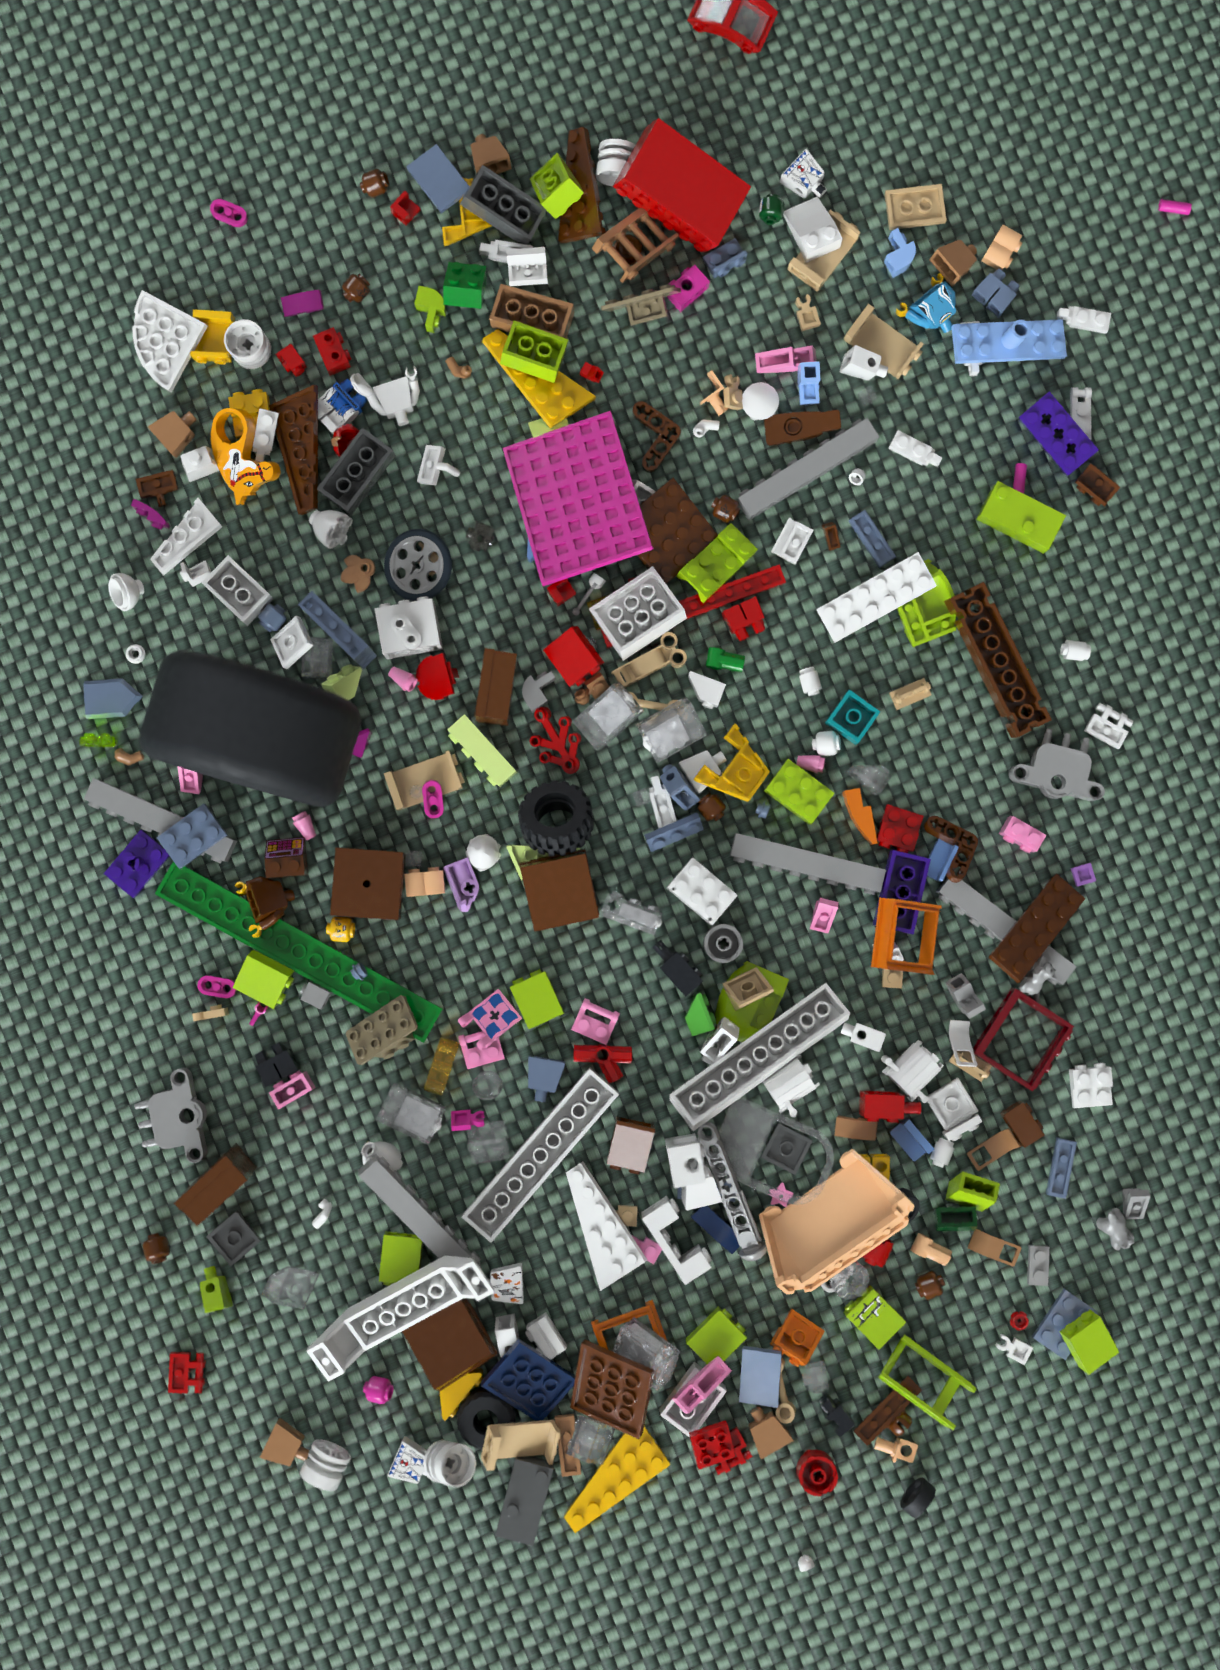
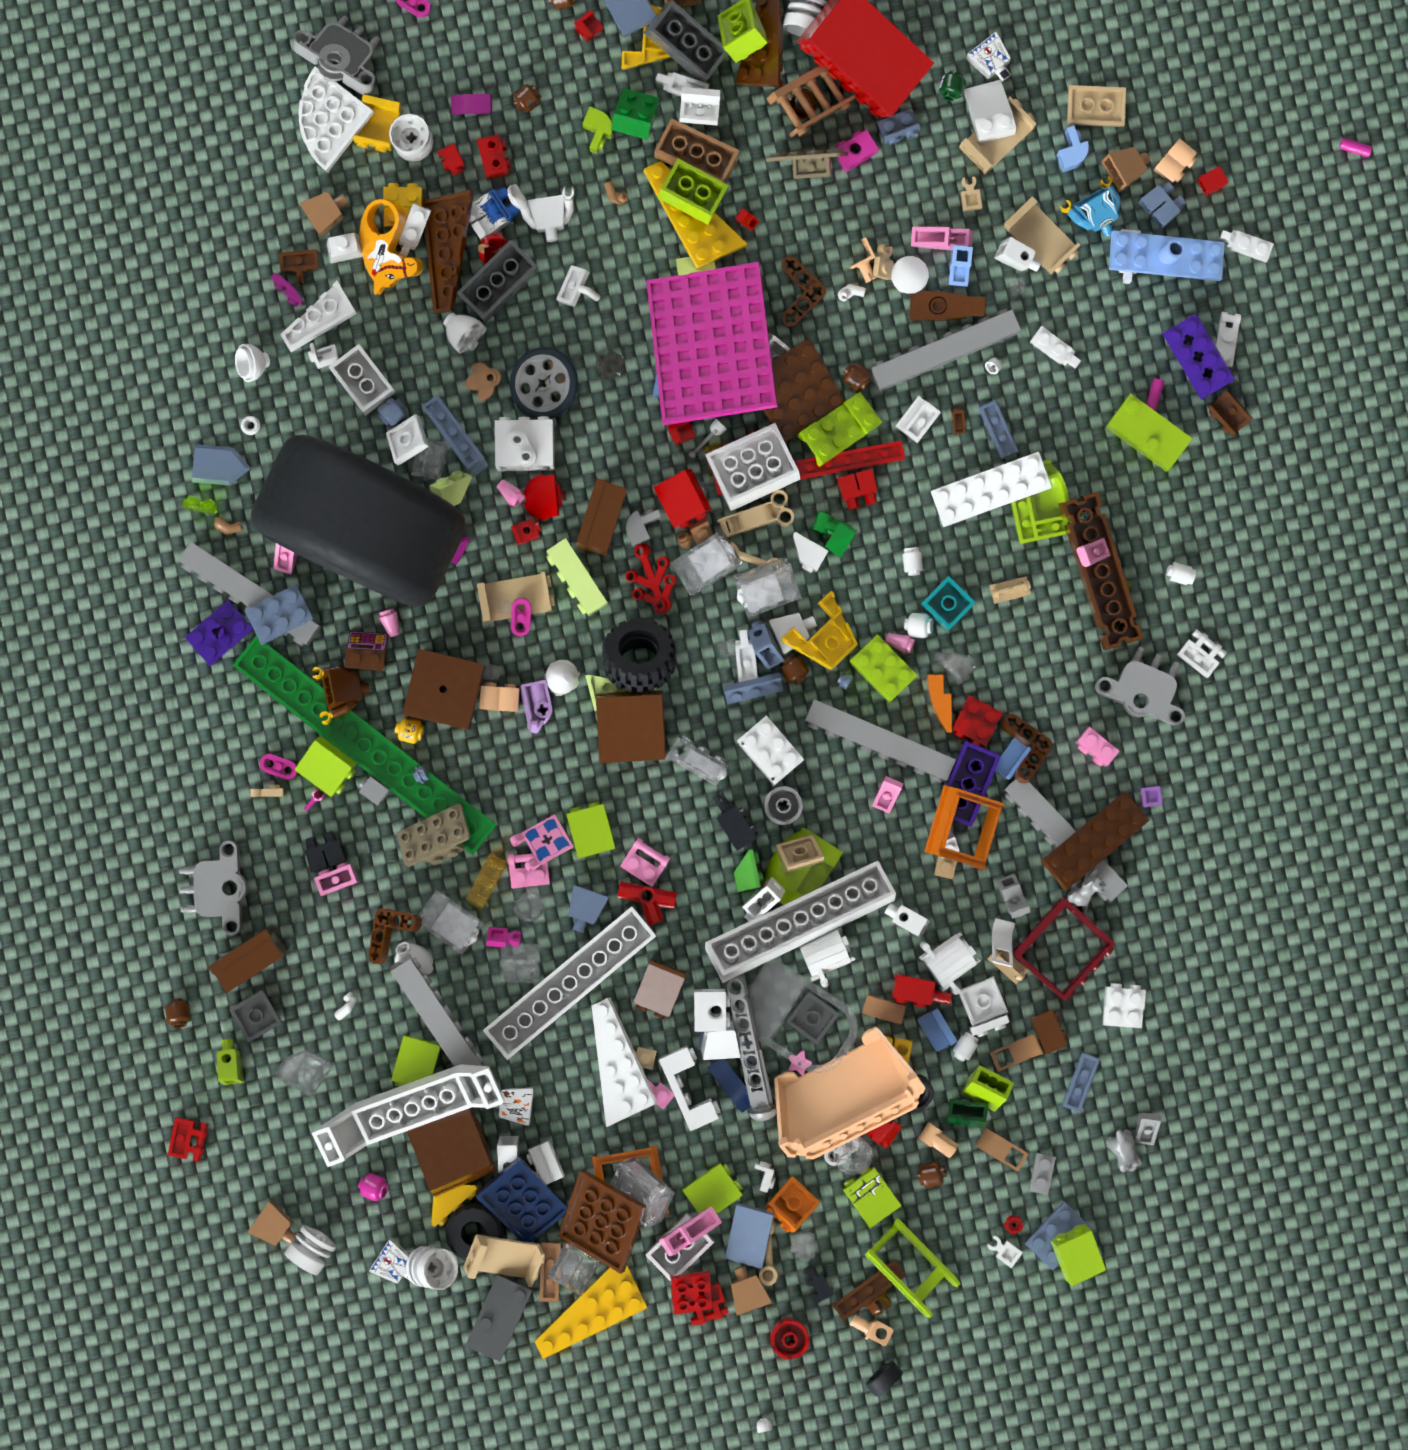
camera: 15 degrees right, 0 degrees up
none -> light grey piece [293,16,380,95]
none -> reddish brown beam [369,908,422,964]
none -> red brick [511,518,542,546]
none -> white bracket [754,1161,775,1193]
none -> green slope [825,521,857,558]
none -> bright pink slope [1076,538,1111,567]
none -> red panel [1197,167,1229,197]

